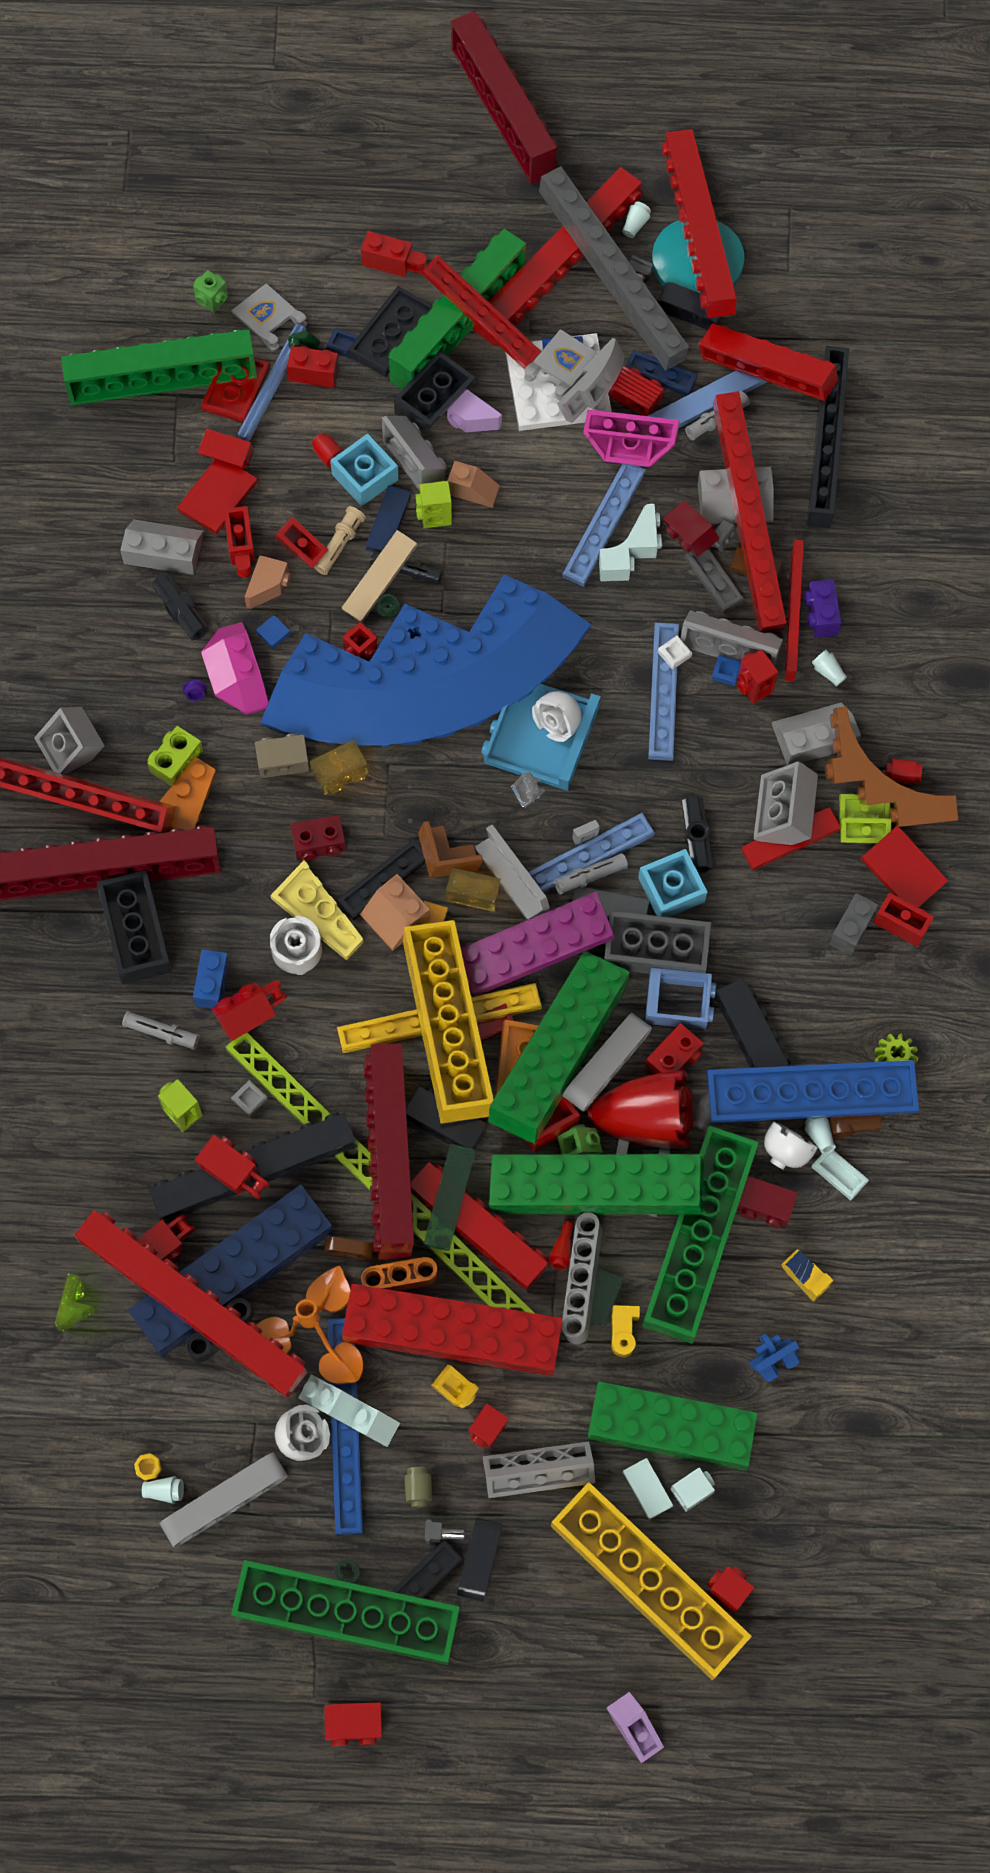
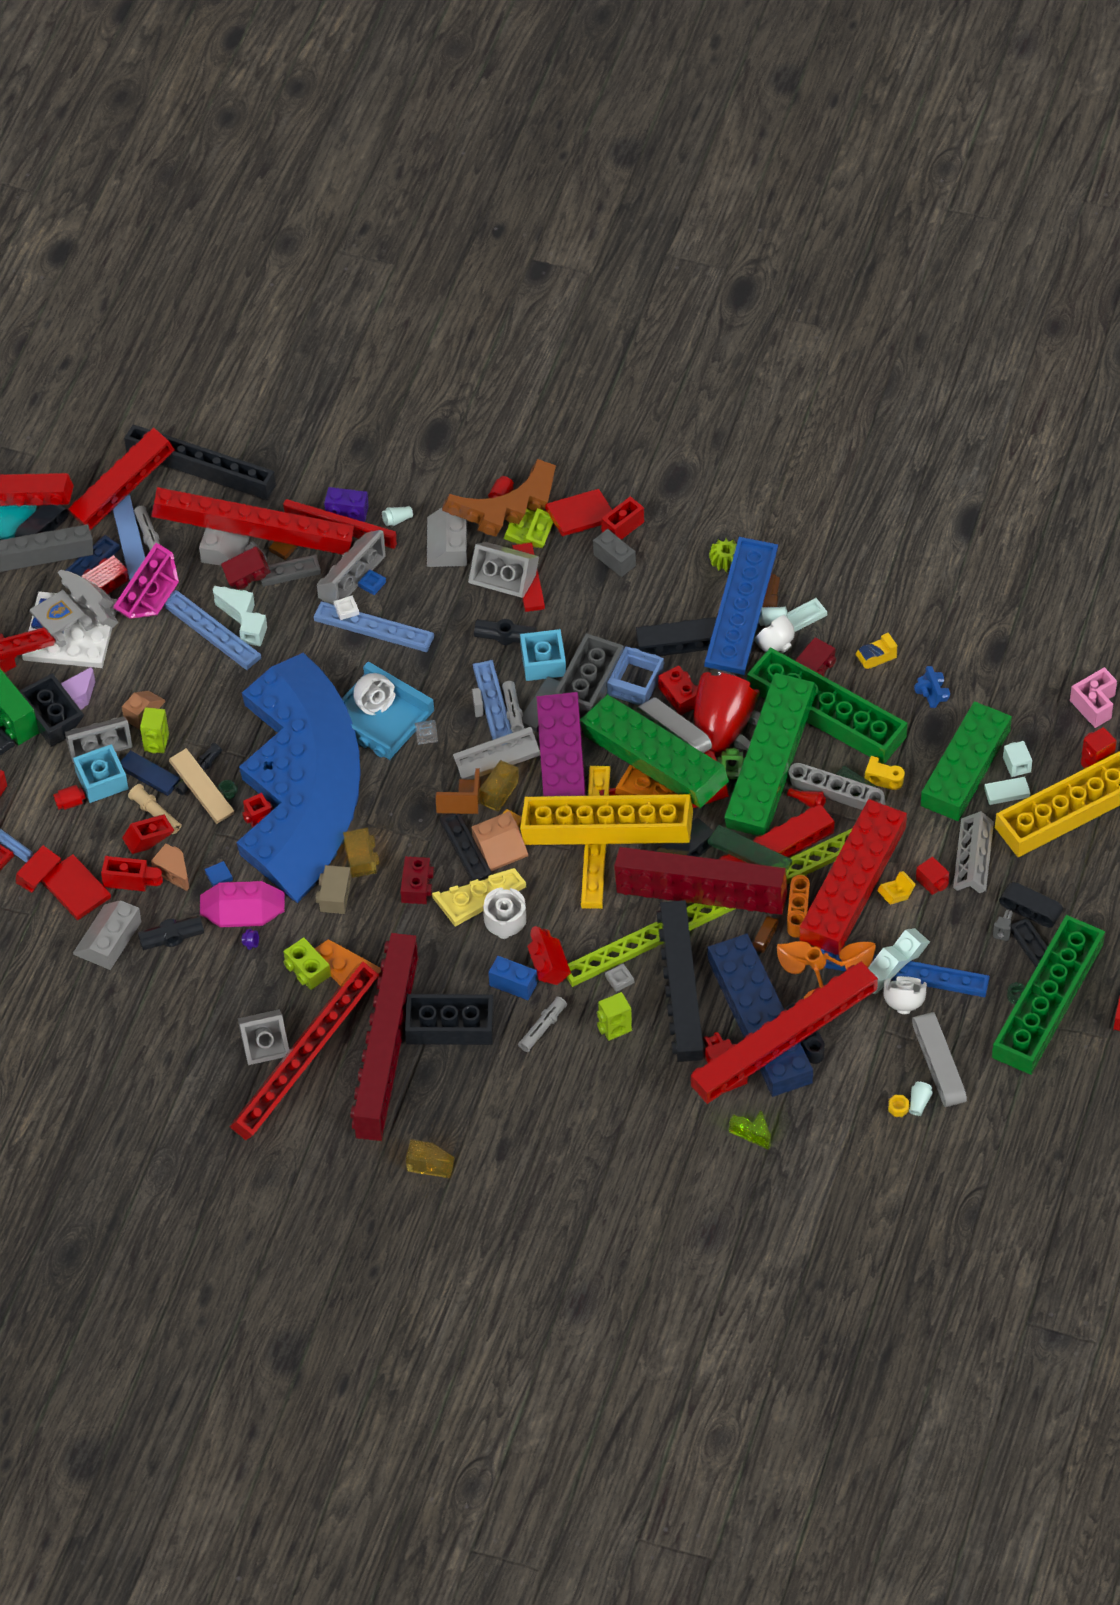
camera: 70 degrees left, 15 degrees down
red brick [195,1135,270,1200] -> none
olive brick [404,1467,433,1508] -> none
red brick [736,649,778,704] -> none
none -> bright pink brick [1070,667,1117,728]

